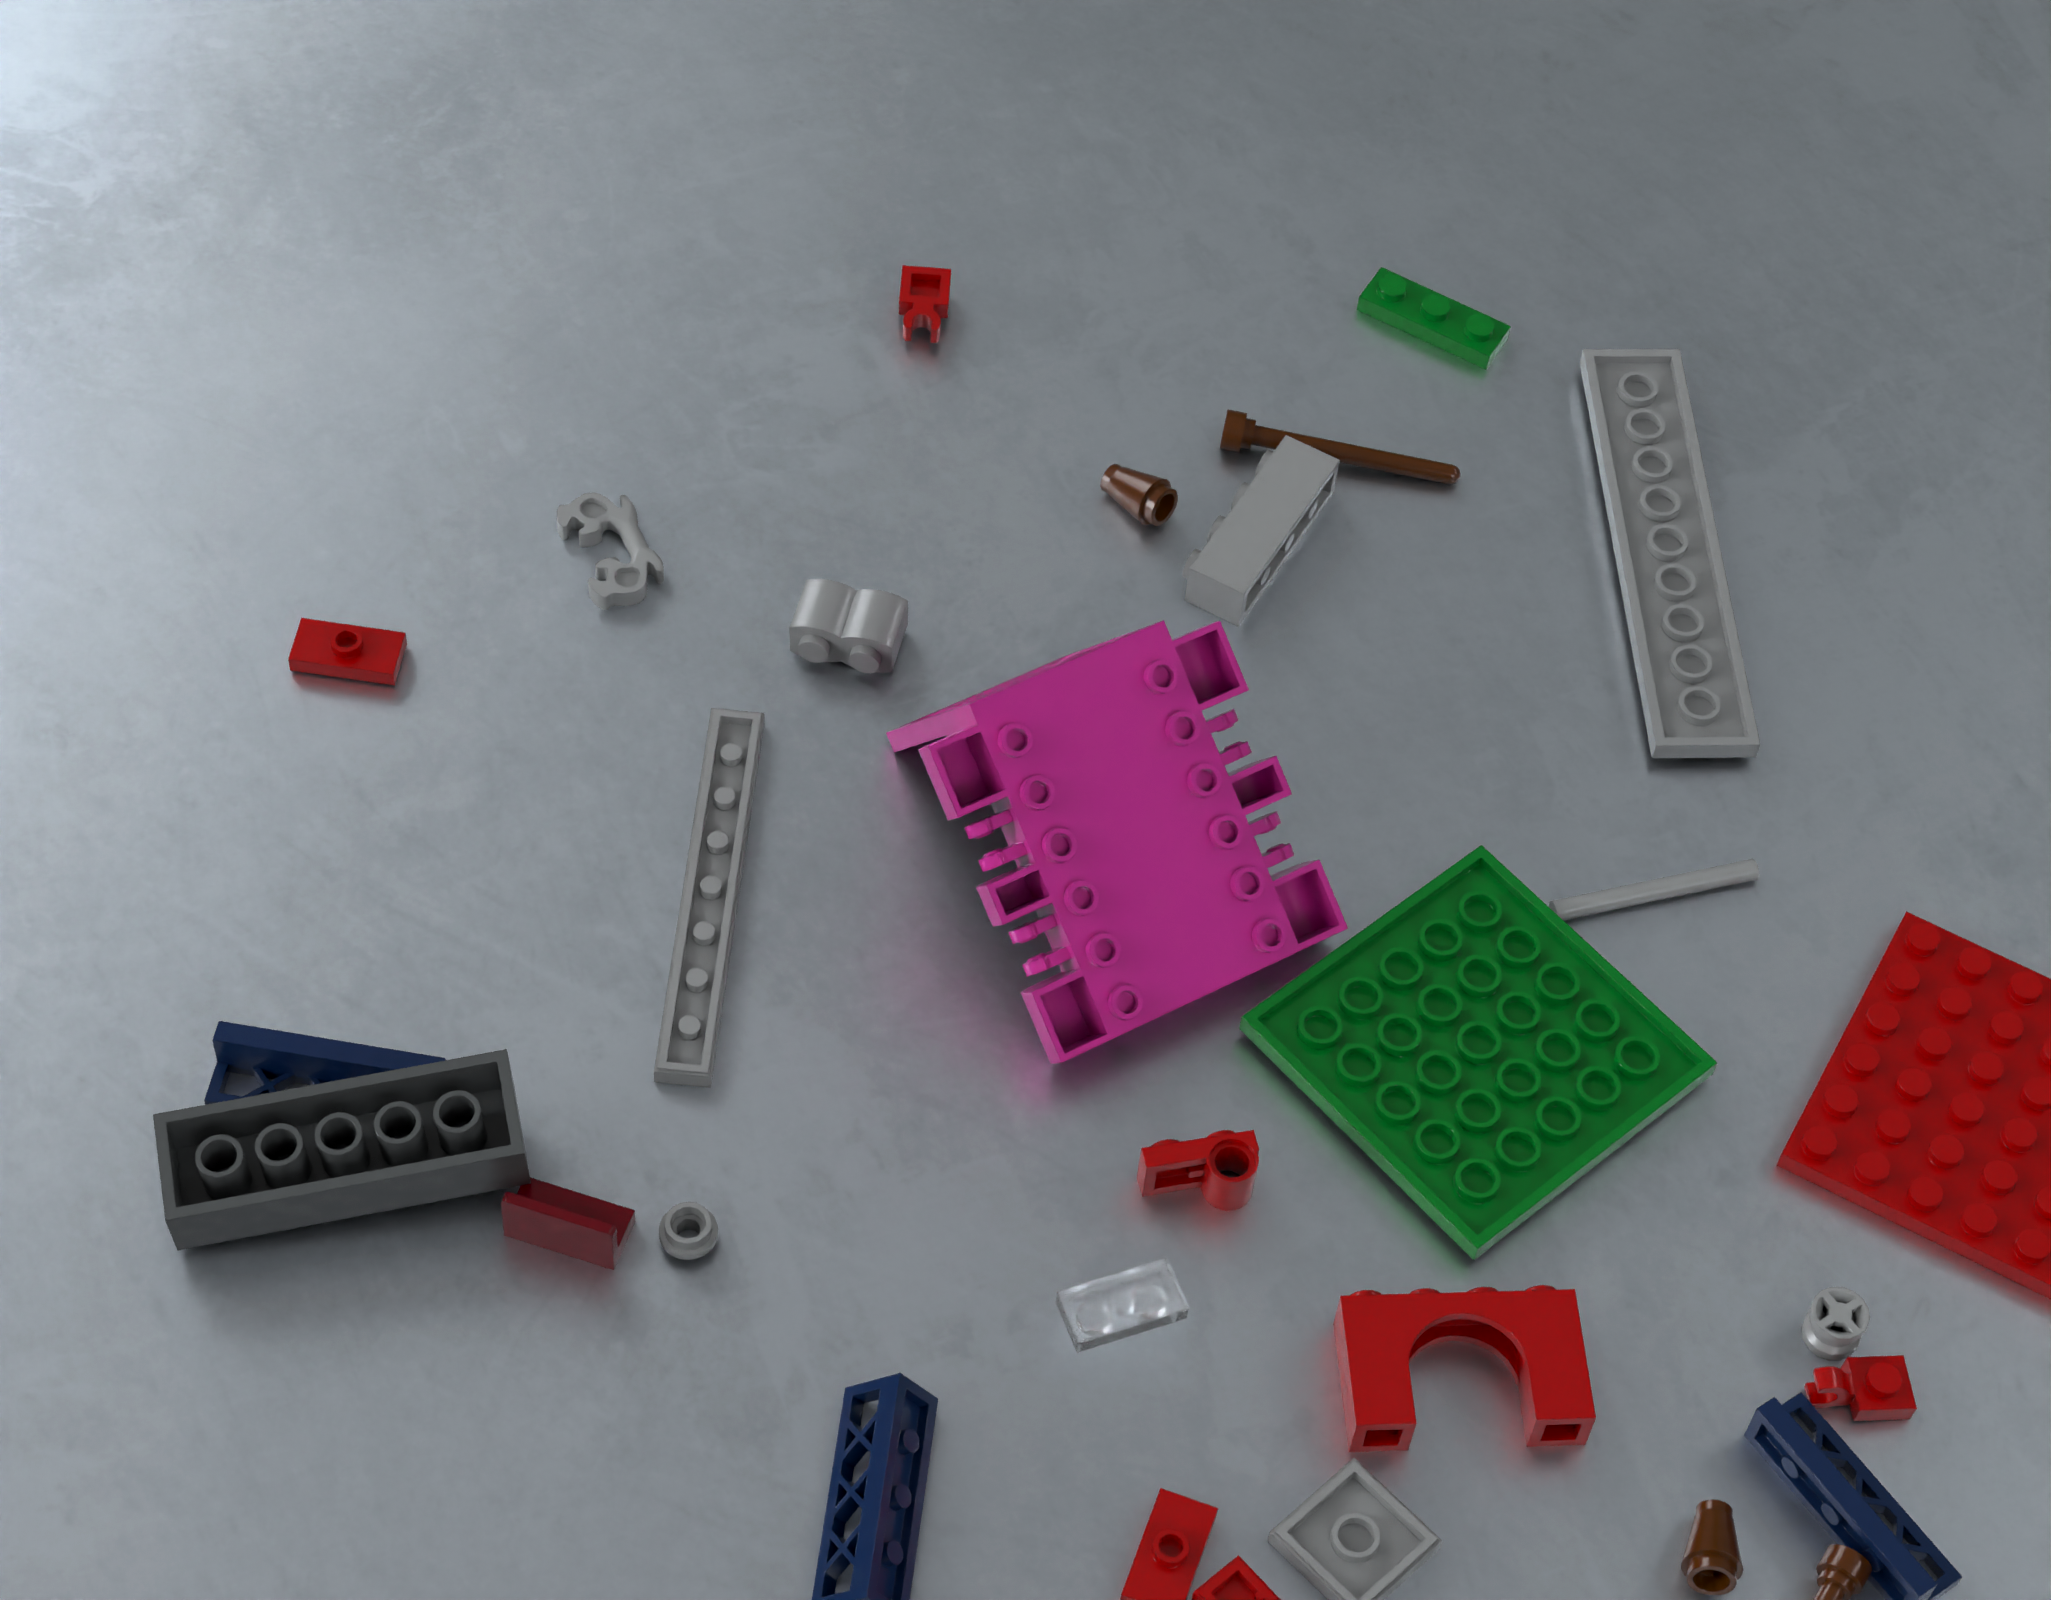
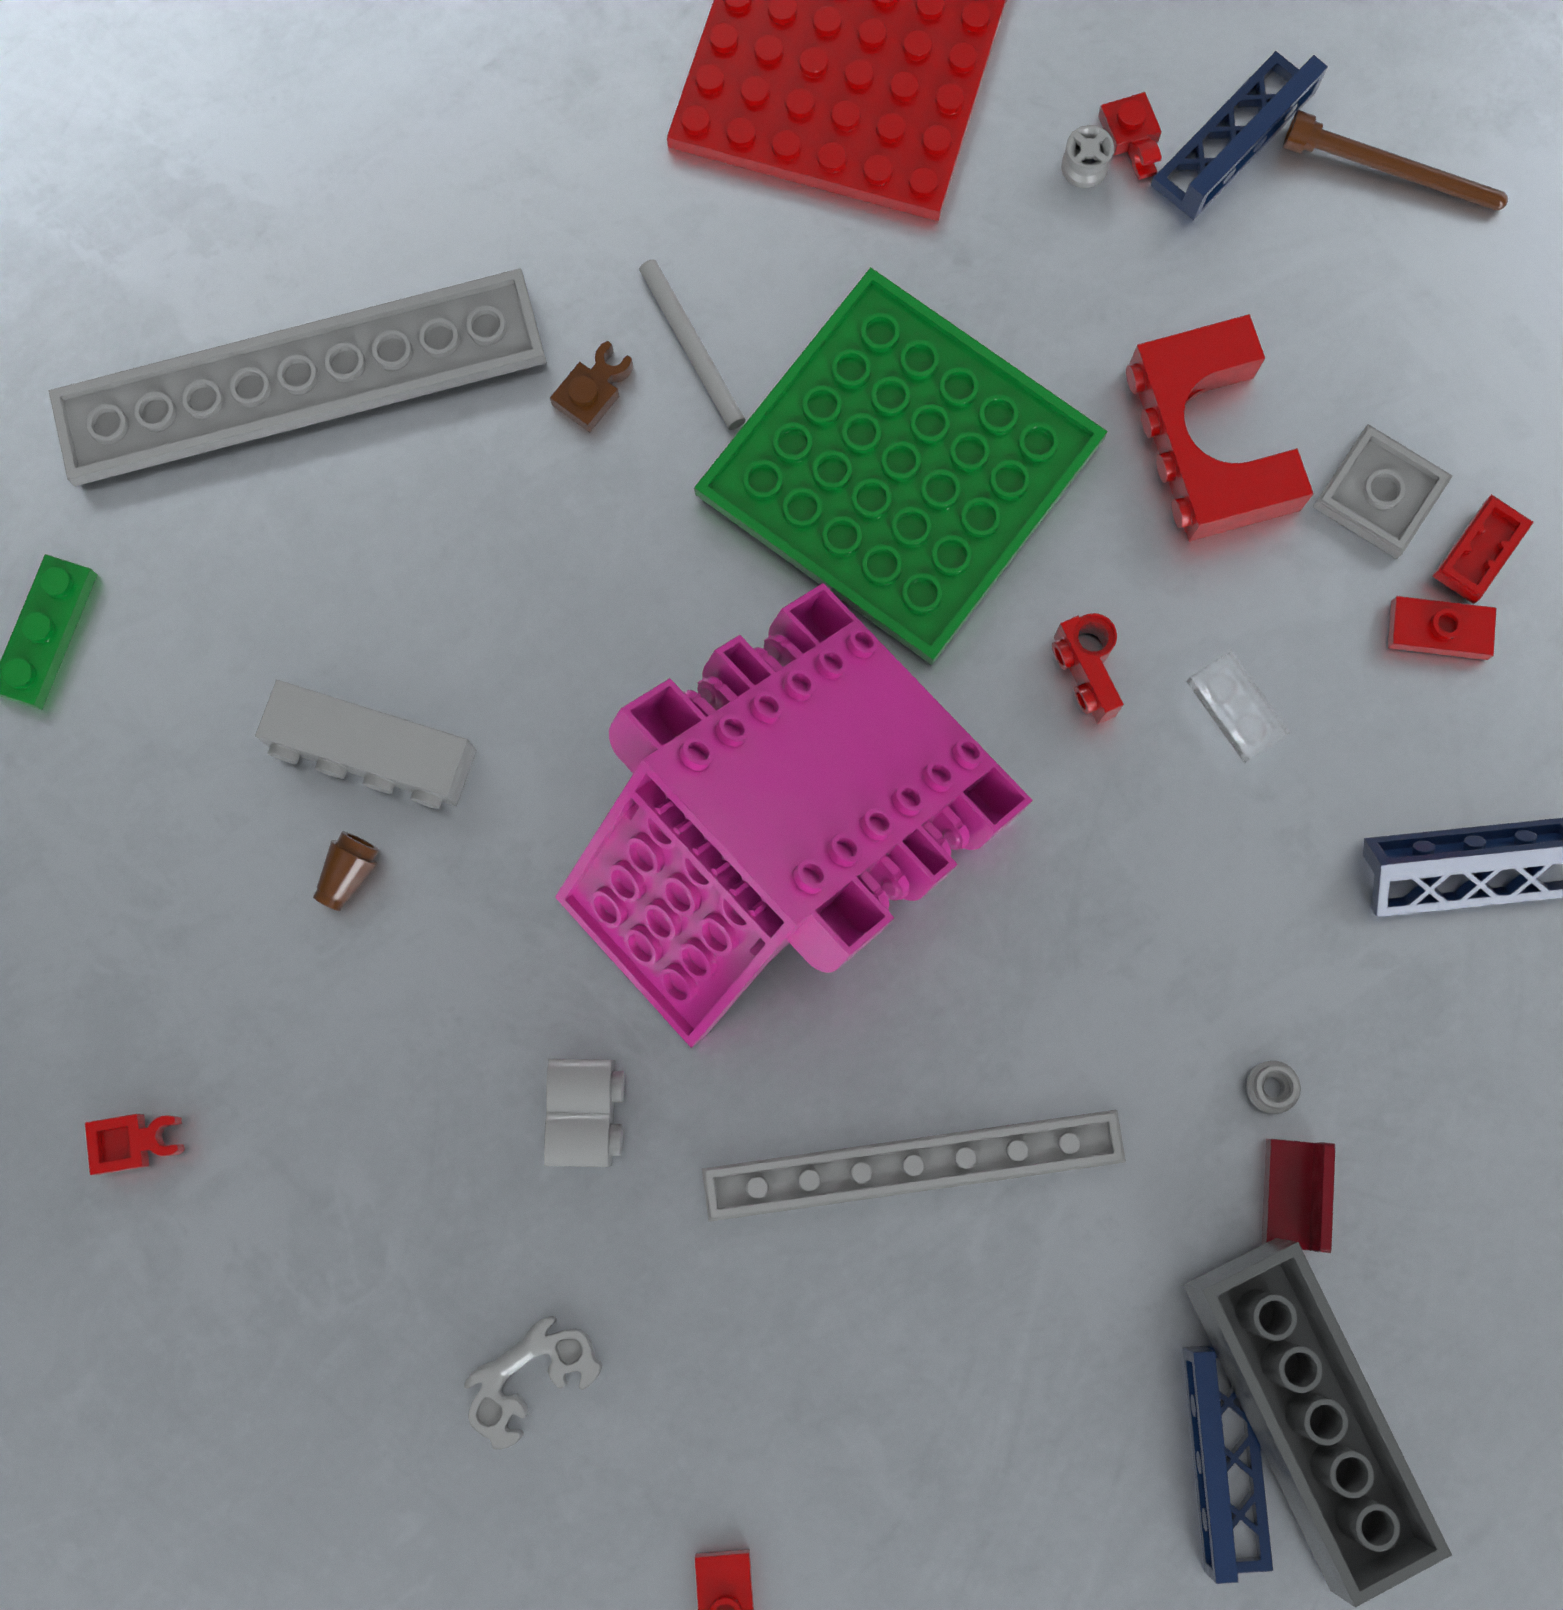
camera: 95 degrees left, 25 degrees up
reddish brown piece [1220,409,1461,484] -> none
reddish brown cone [1681,1499,1743,1595] -> none
none -> reddish brown plate [550,341,633,432]

